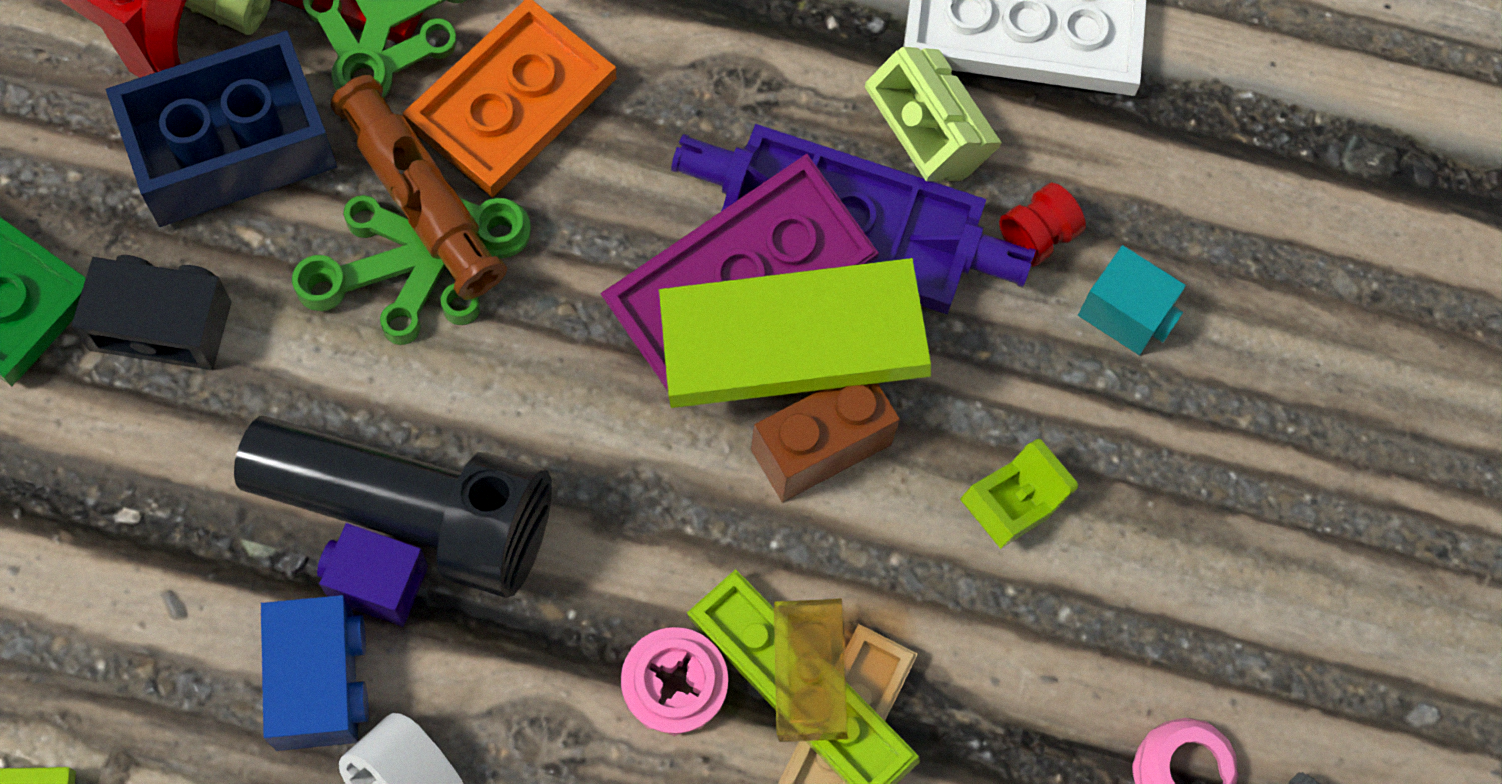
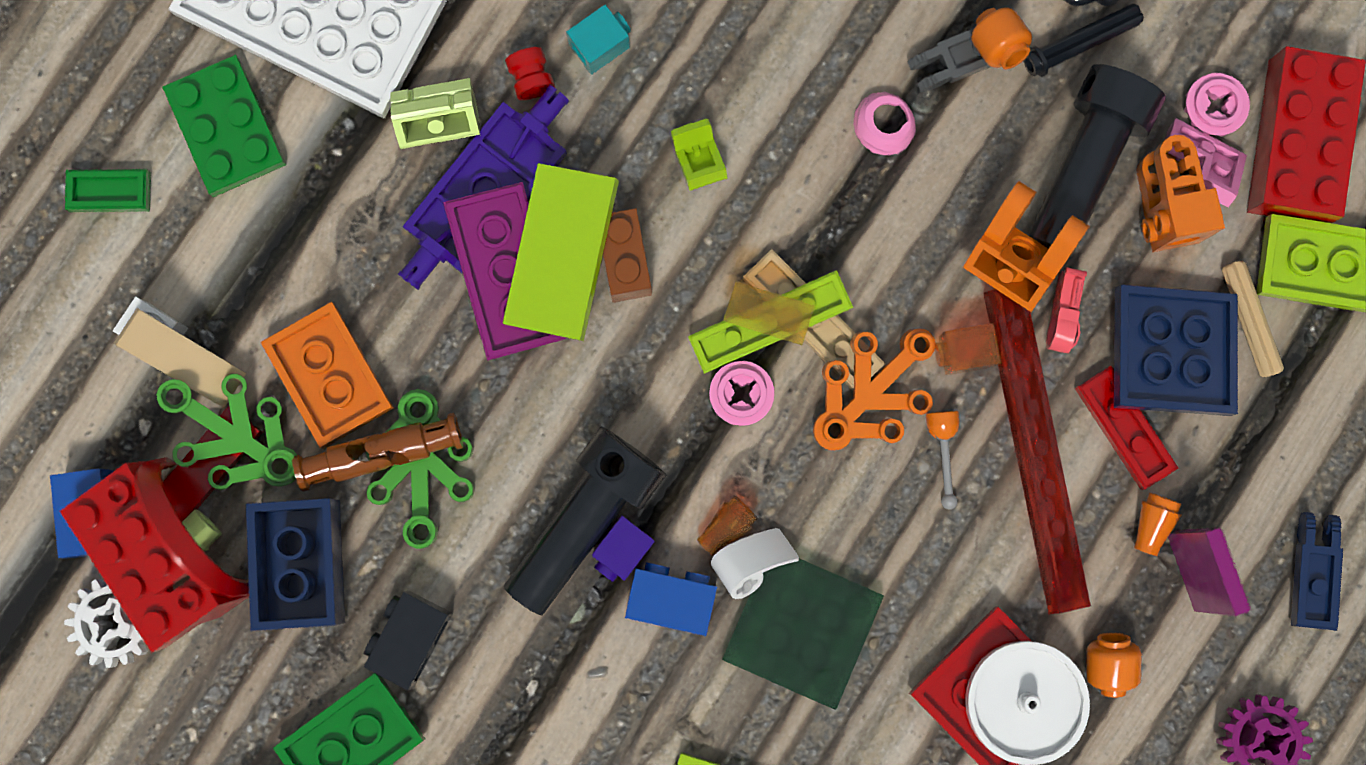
camera: 70 degrees left, 15 degrees up
none -> clear orange cone [697,495,758,556]

